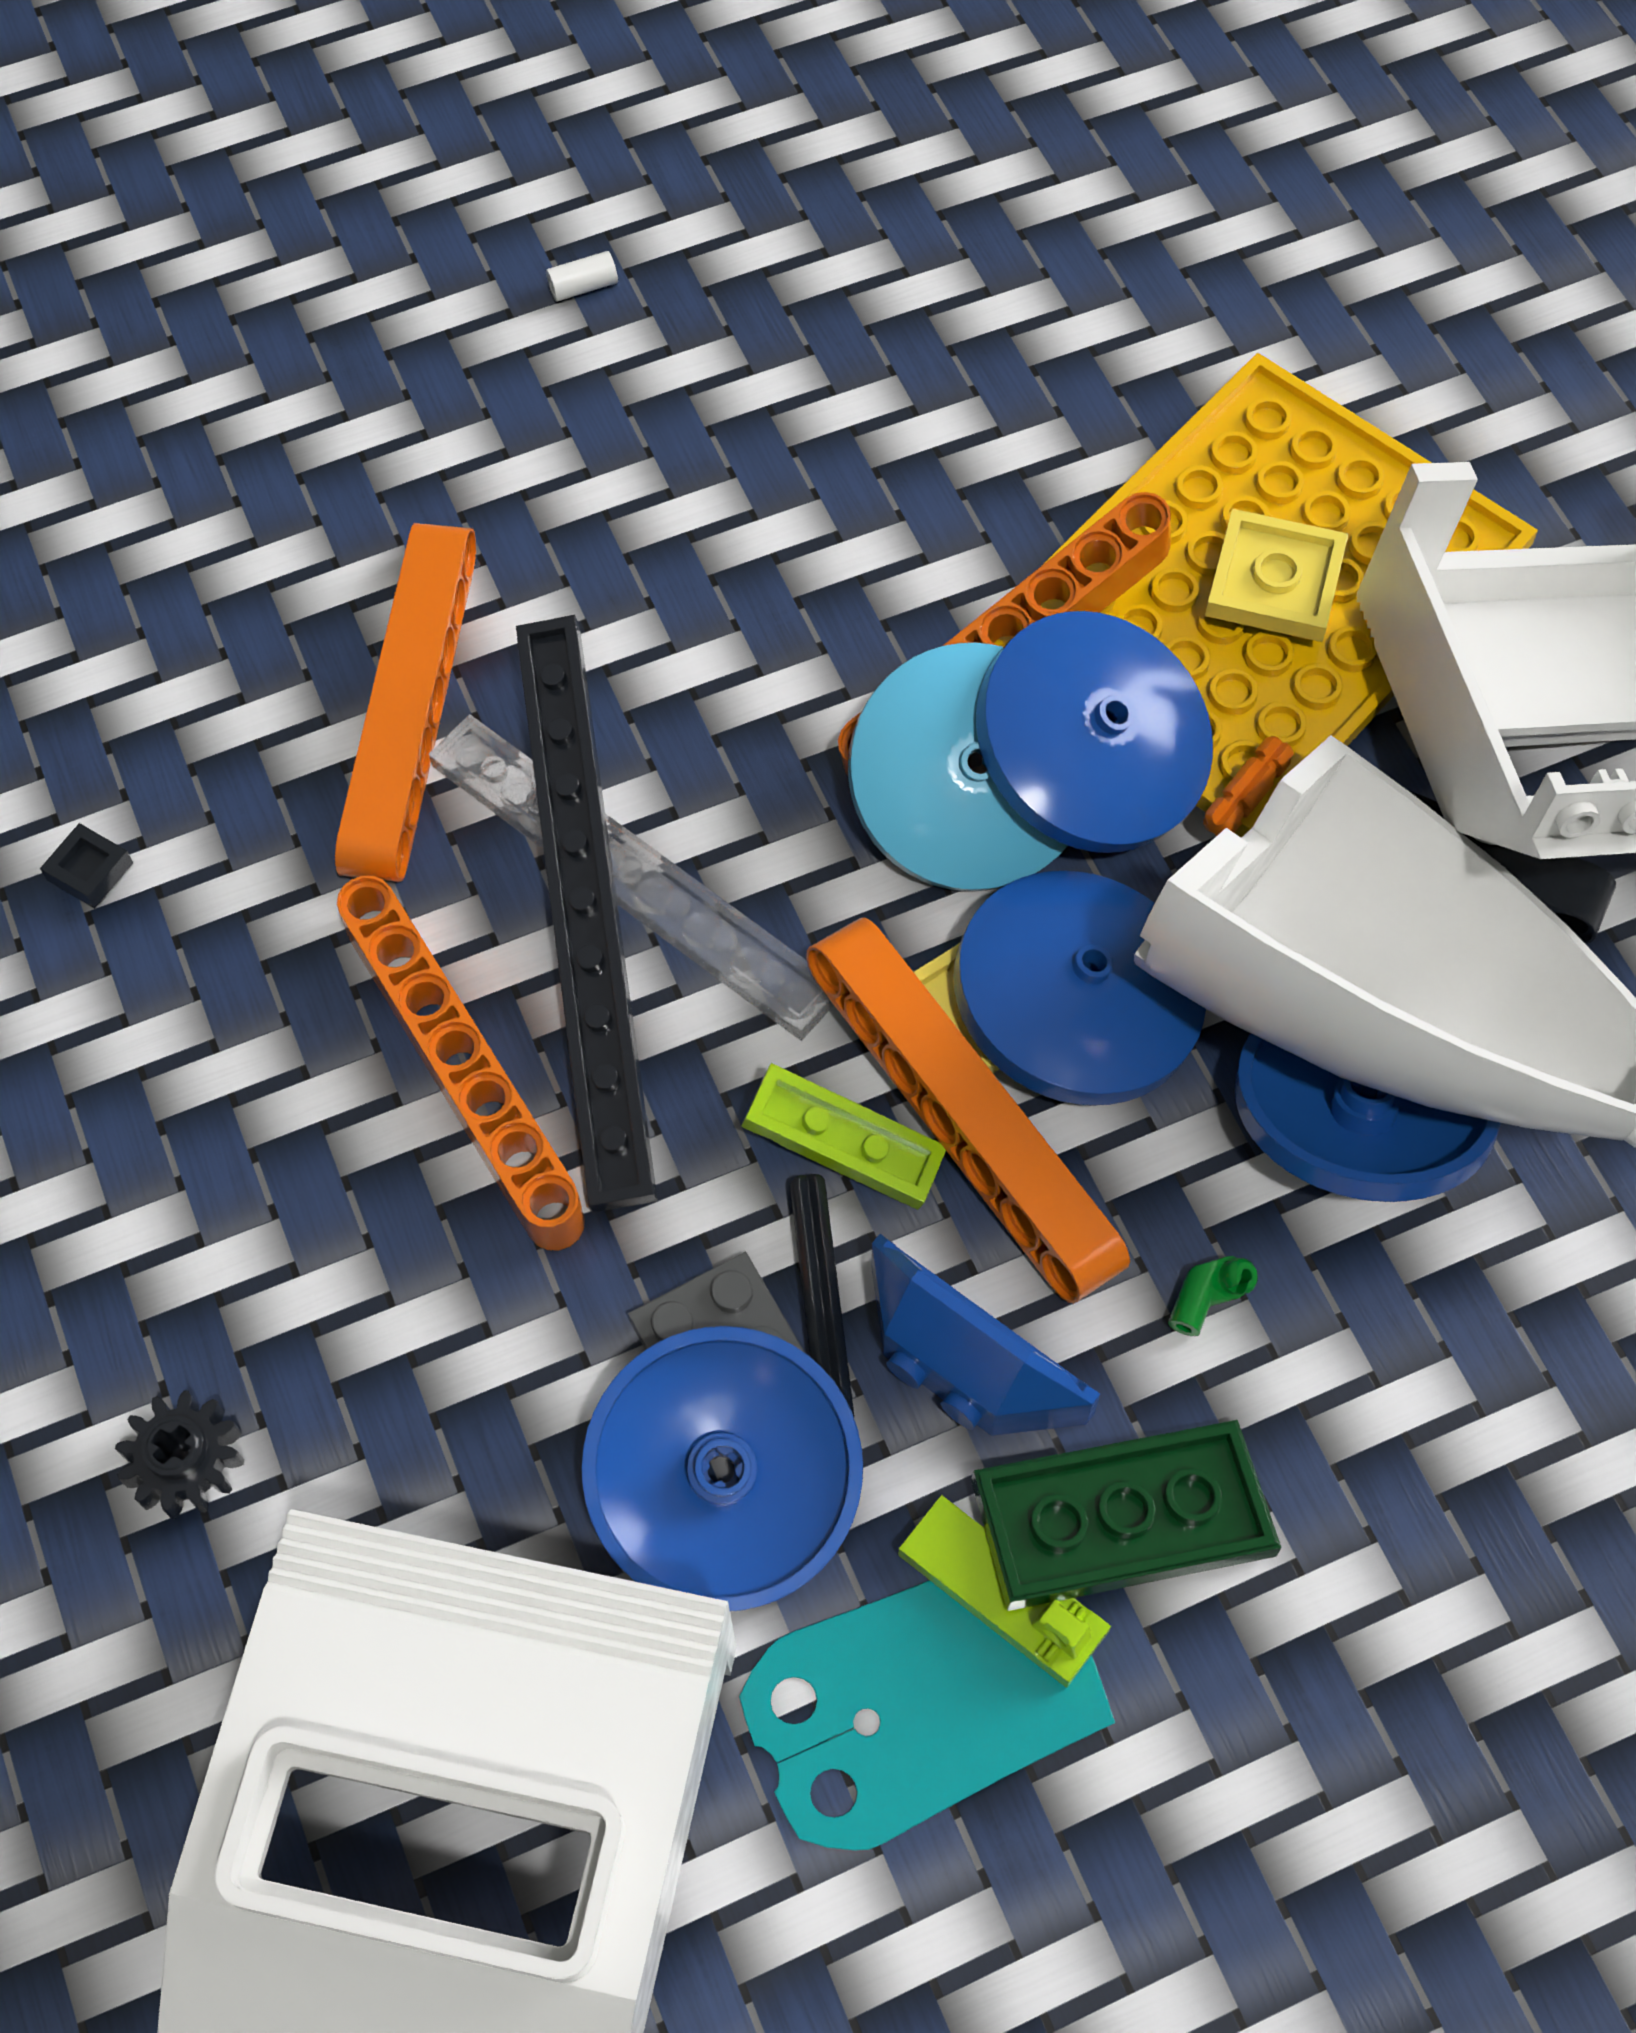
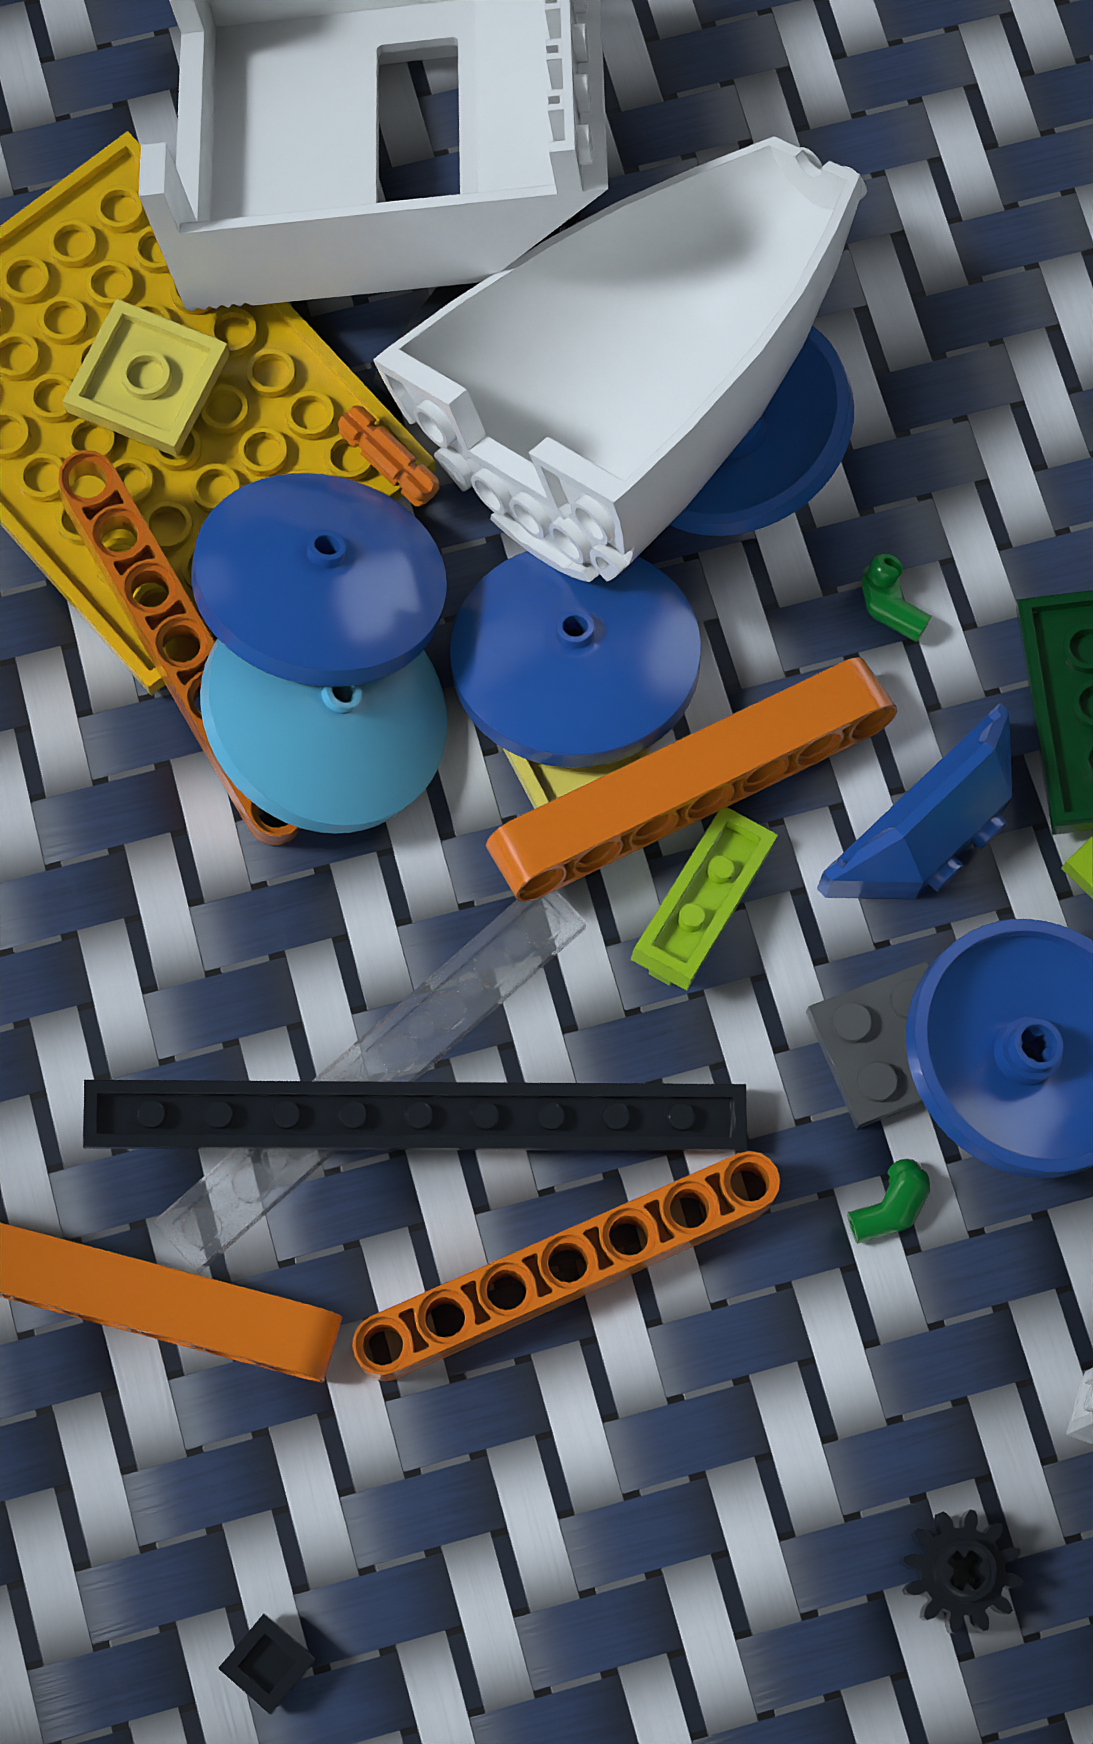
camera: 85 degrees left, 10 degrees up
black axle [790,1174,855,1417] -> none
none -> green arm [847,1158,930,1244]

